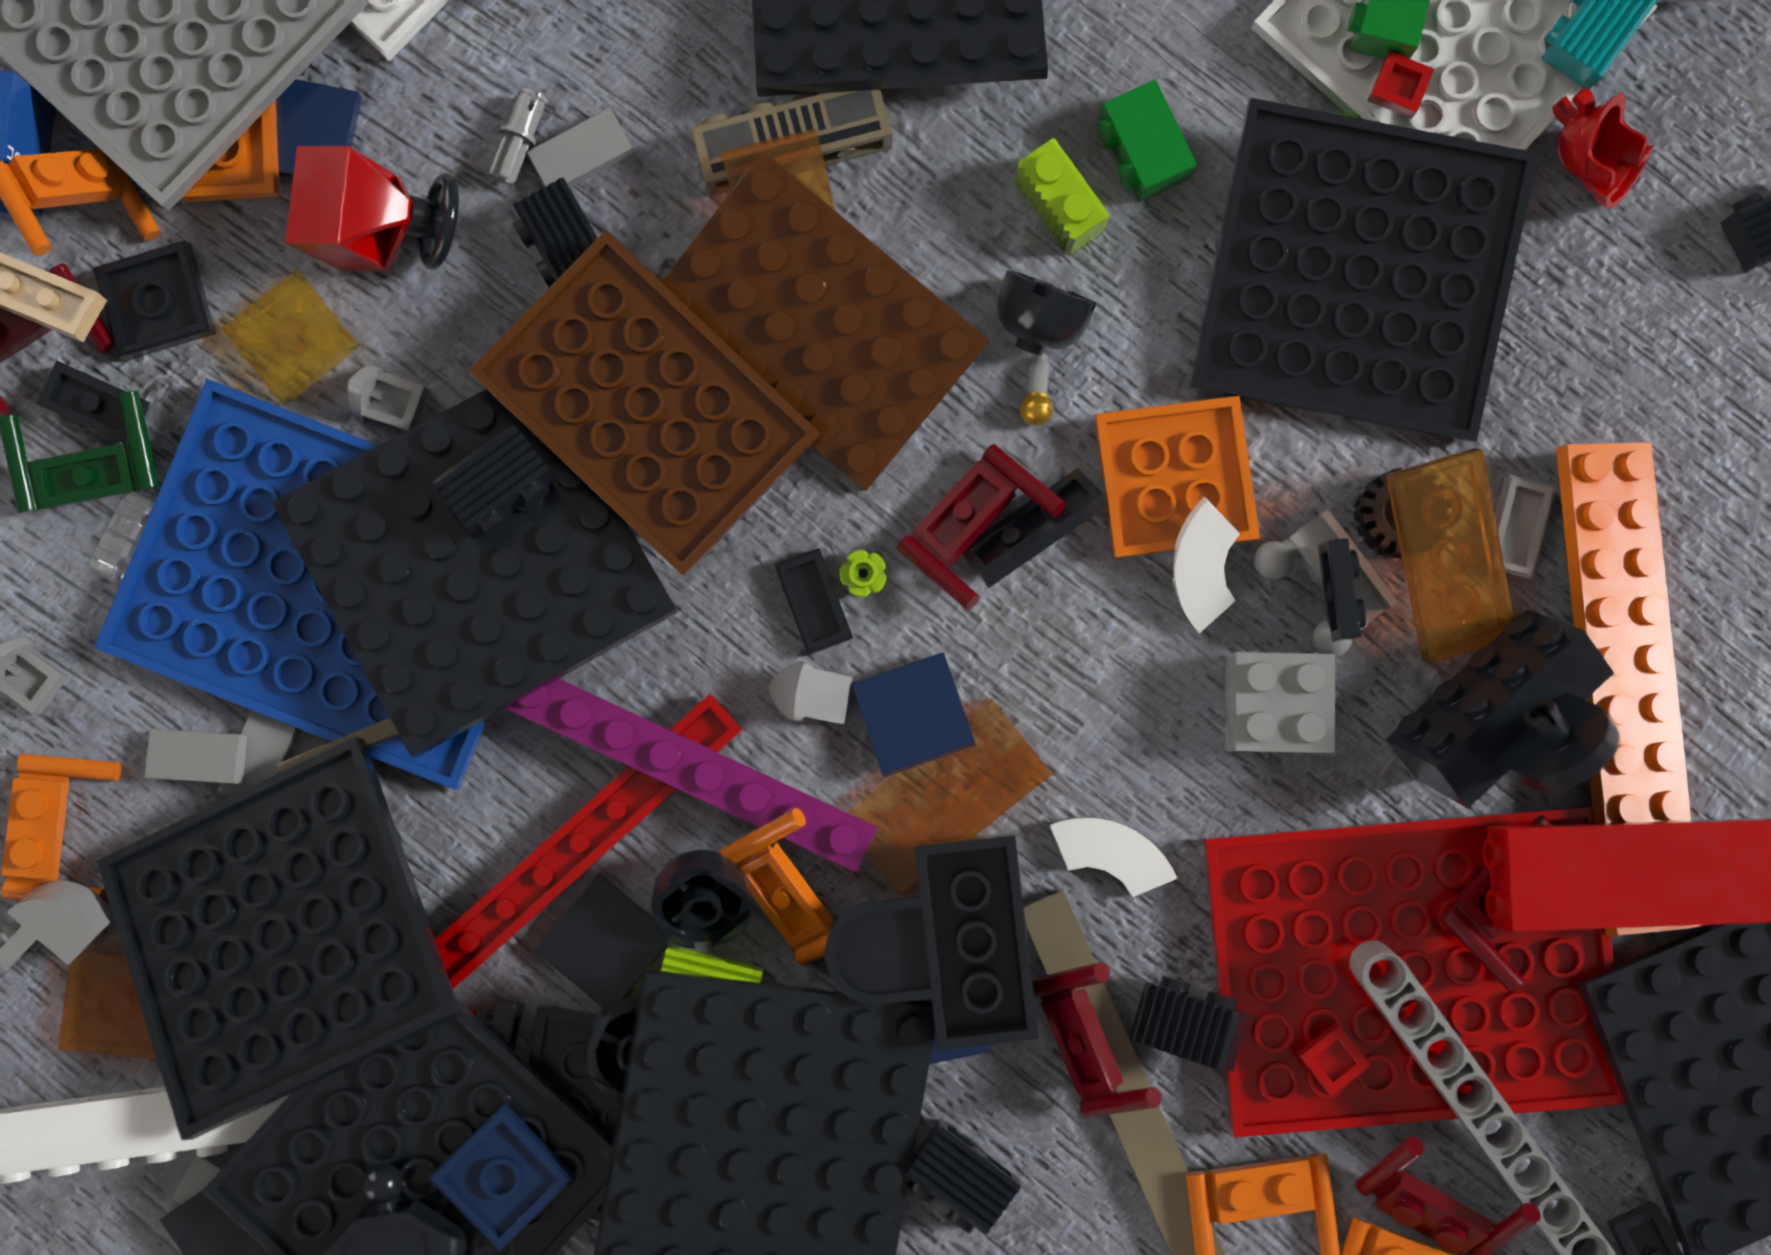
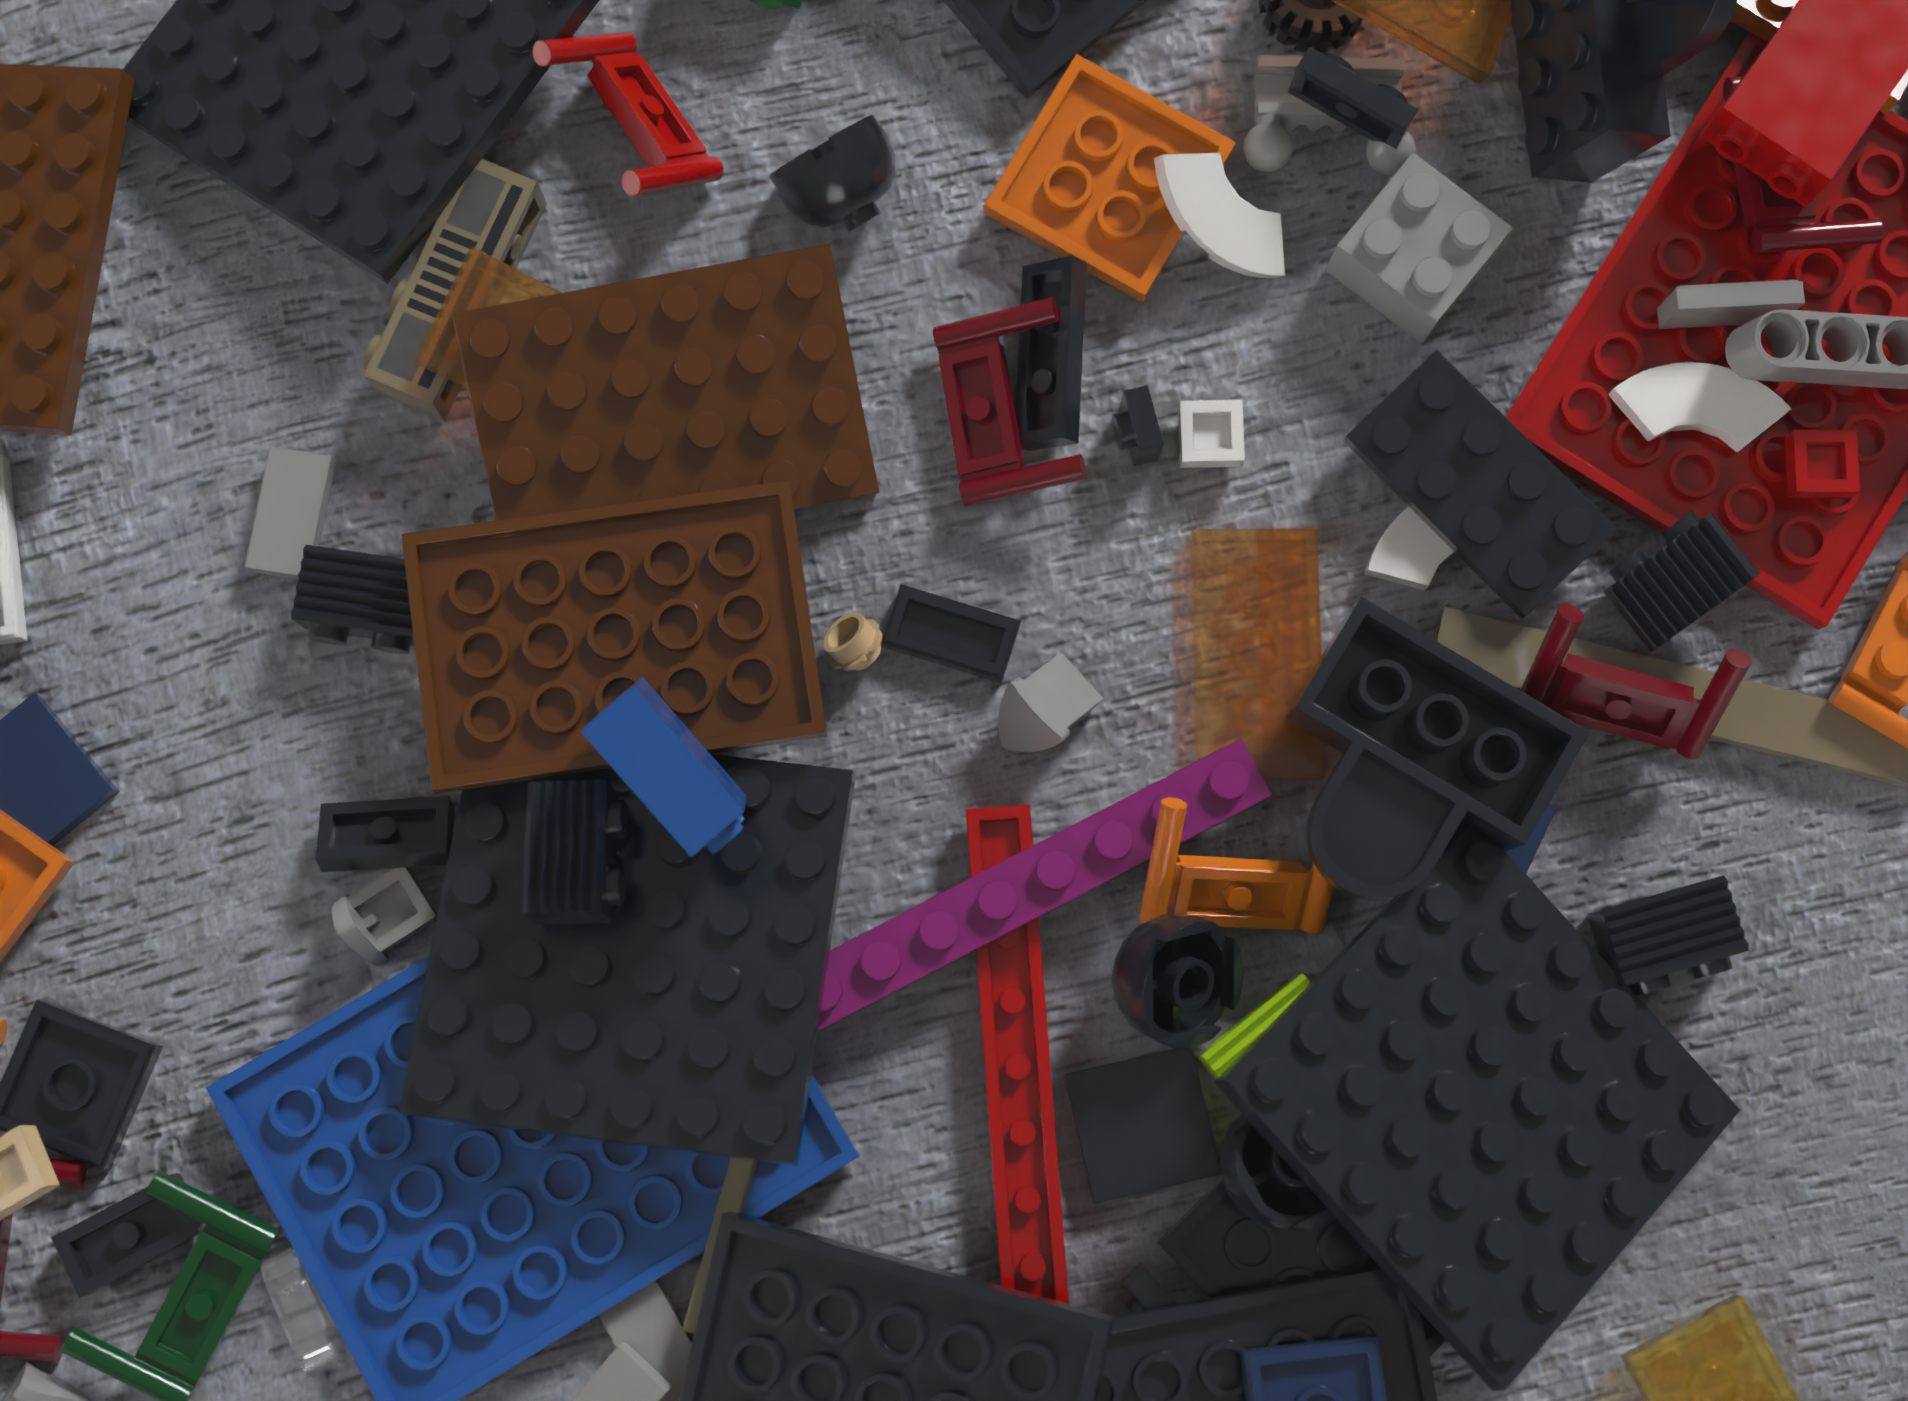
camera: 55 degrees left, 5 degrees down
clear yellow plate [222,269,361,405] -> none
red piece [285,146,459,271] -> none
light grey axle [488,88,548,185] -> none
lime plate [839,550,887,597] -> none
dark blue tile [852,652,976,777] -> none
lime brick [1014,138,1110,255] -> none
piece [1019,353,1053,426] -> none
none -> black plate [316,796,454,872]
none -> red plate [533,32,724,196]
none -> blue brick [580,677,747,857]
none -> tan plate [823,612,882,671]
none -> black plate [1112,385,1164,466]
none -> white plate [1178,400,1245,468]
none -> black plate [1344,349,1617,619]
none -> white tile [1608,362,1791,452]
none -> light grey tile [1657,280,1805,329]

